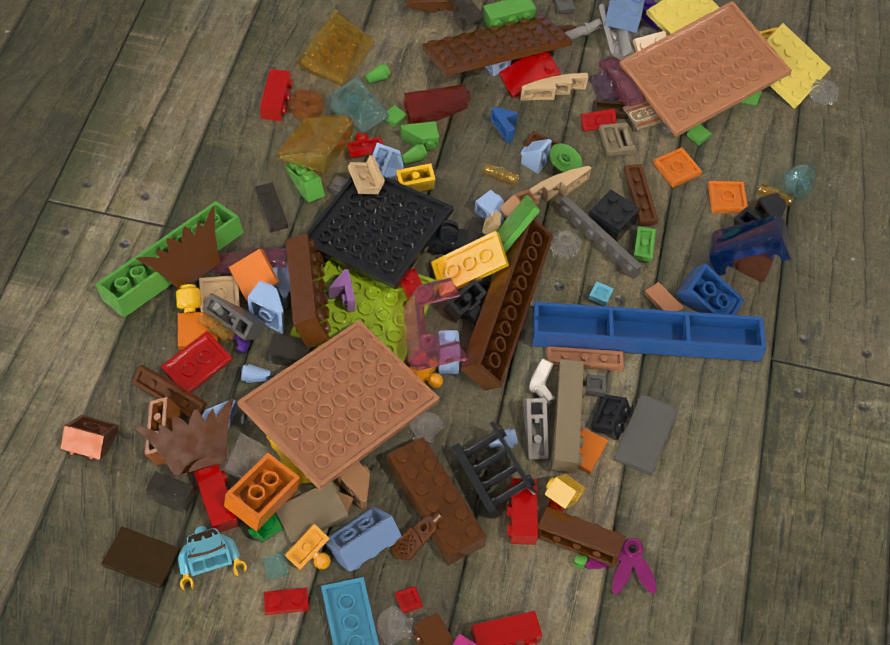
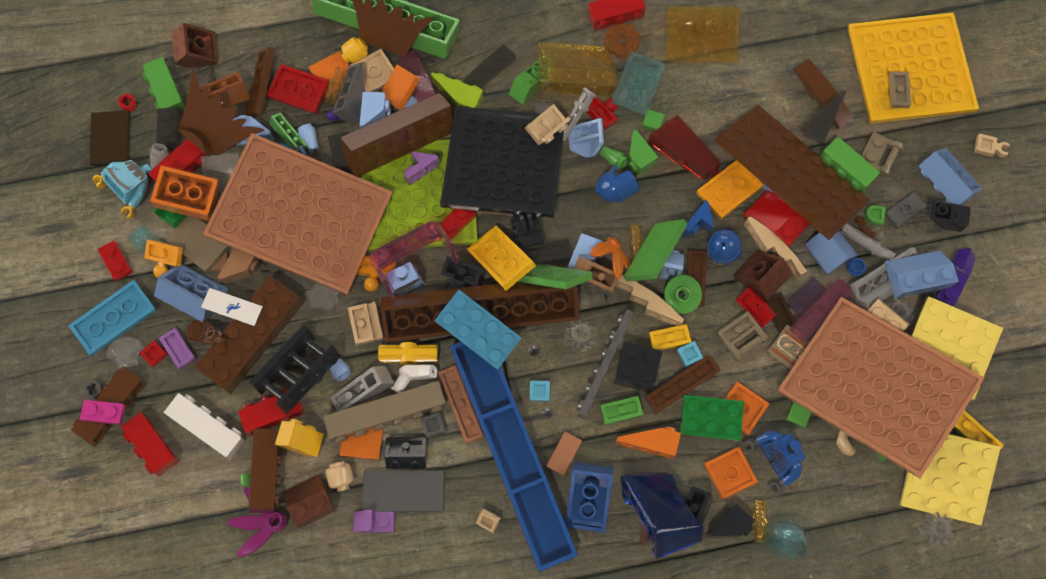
camera: 70 degrees right, 15 degrees up
bright green cone [364,63,391,84] -> none
yellow brick [395,163,436,192] -> none
tan plate [482,210,502,235] -> none
none -> red bush [118,94,137,112]
none -> bright green brick [142,57,185,118]
none -> light grey cone [149,143,168,169]
none -> medium lavender tile [159,327,197,370]
none -> white brick [163,393,245,461]
none -> white sticker [201,288,263,326]
none -> bright green piece [269,113,307,151]
none -> copper slope [283,475,336,529]
none -> tan head [325,460,354,492]
none -> tan plate [348,301,384,346]
none -> medium lavender slope [353,510,395,533]
none -> yellow piece [378,342,438,365]
none -> lime slope [431,72,483,108]
none -> dark azure plate [435,290,522,370]
none -> tan slope [476,508,502,533]
none -> light grey pin [563,87,597,141]
none -> orange plant [590,237,638,282]
none -> blue helmet [595,165,639,203]
none -> orange slope [615,427,681,459]
none -> bright green tile [623,219,687,282]
none -> yellow plate [649,324,692,351]
none -> medium azure plate [677,341,703,368]
none -> green plate [681,395,744,441]
none -> light orange plate [696,160,764,220]
none -> blue helmet [706,230,743,267]
none -> copper slope [733,250,792,300]
none -> blue torso [743,430,805,495]
none -> medium blue slope [804,231,858,275]
none -> tan arm [836,430,856,456]
none -> blue plate [847,258,866,277]
none -> bright green tile [865,205,886,226]

